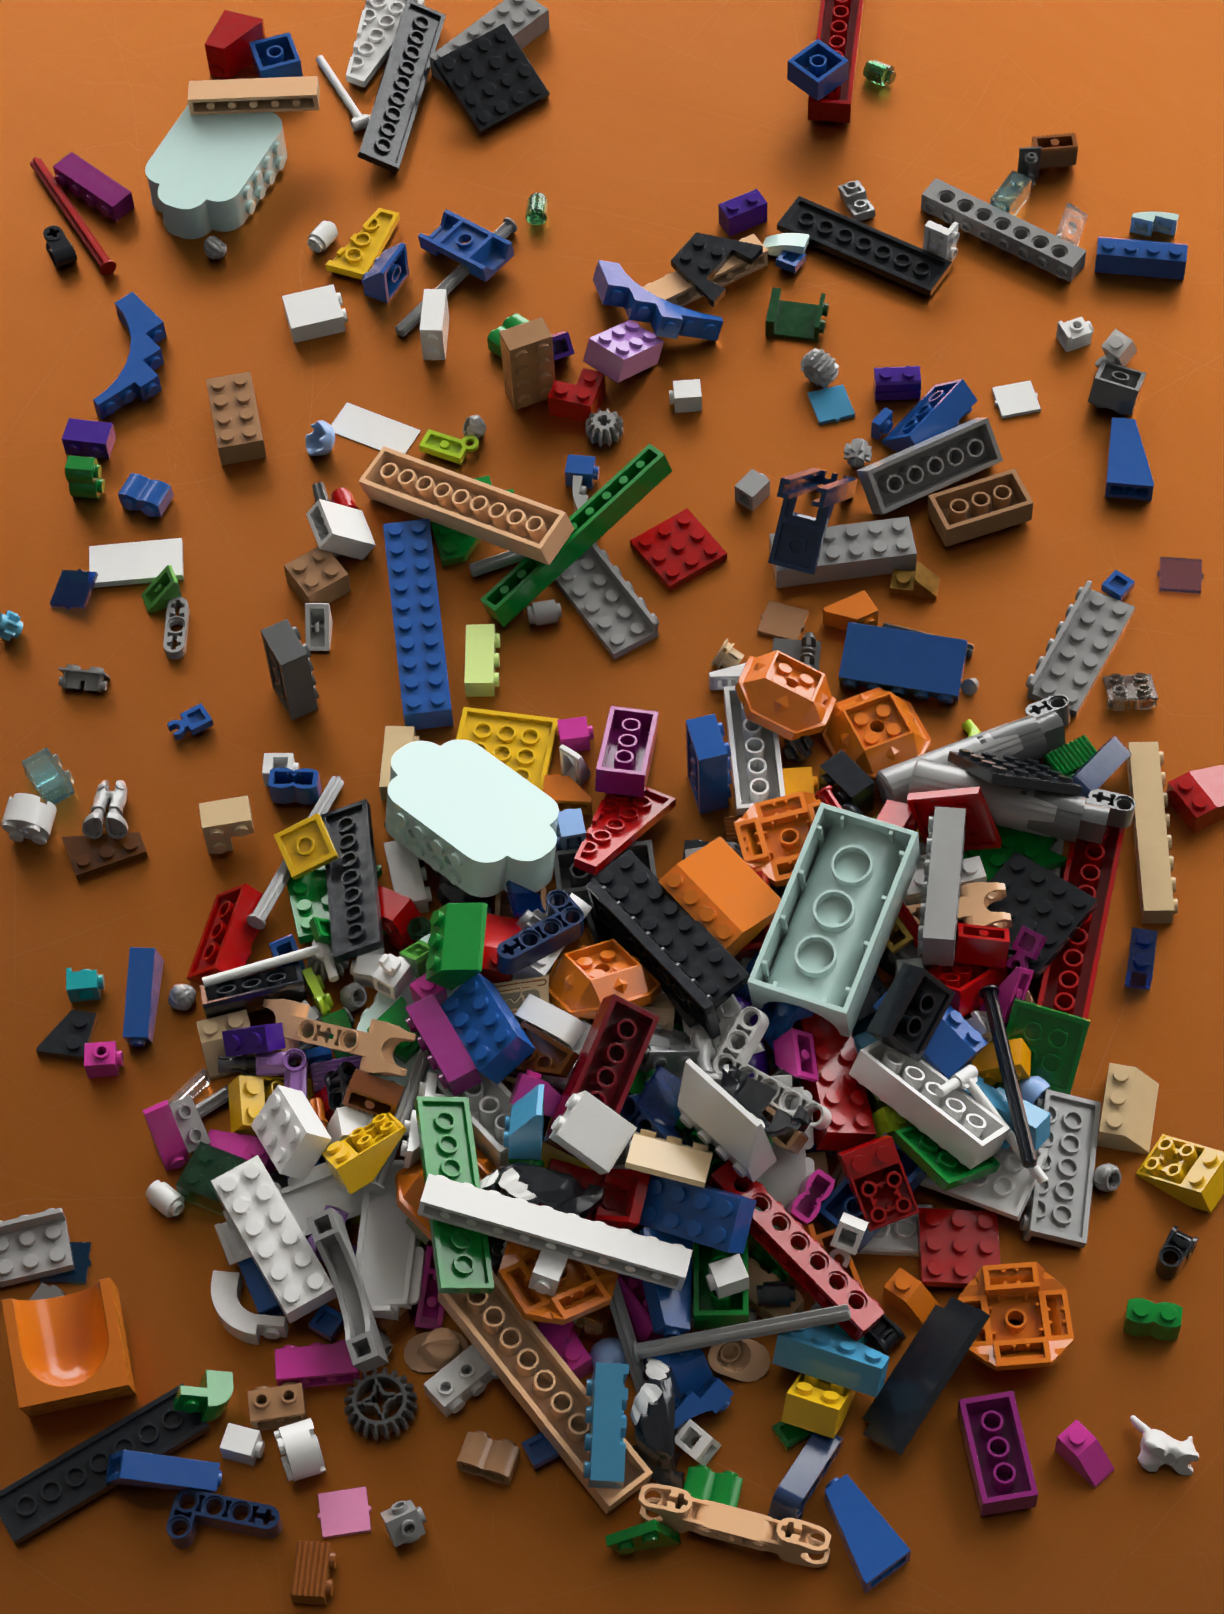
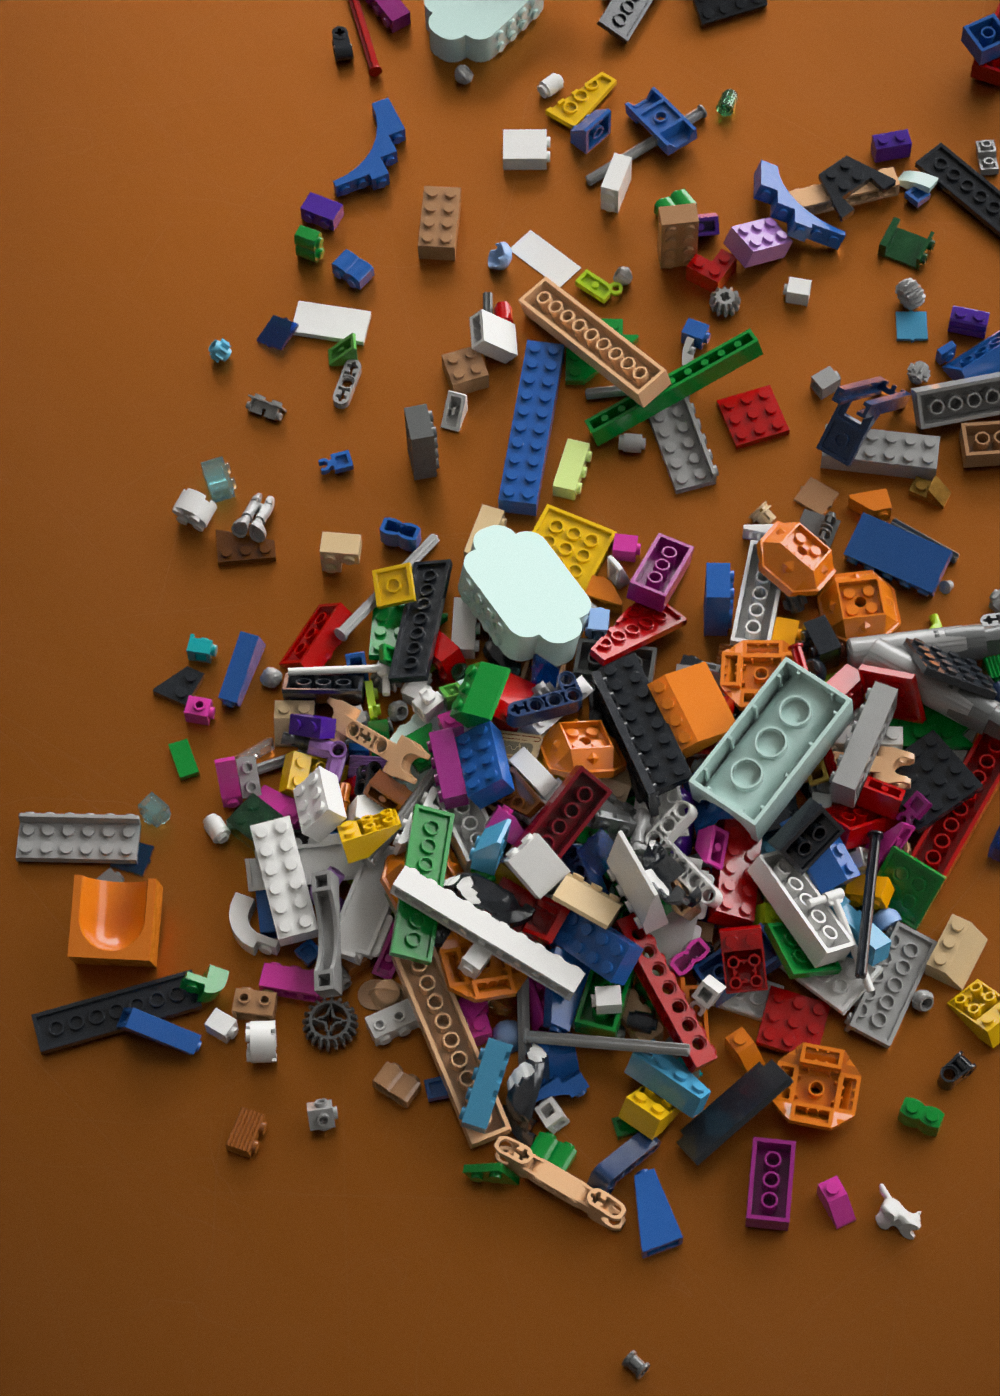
camera: 15 degrees right, 5 degrees up
dark blue beam [166,1489,283,1548] -> none
white brick [262,753,299,787] -> none
bright pink piece [317,1487,372,1539] -> none
light nougat piece [708,1339,770,1382] -> none
black piece [865,1315,906,1355] -> none
none -> clear light blue brick [138,792,171,828]
none -> green tile [168,738,200,781]

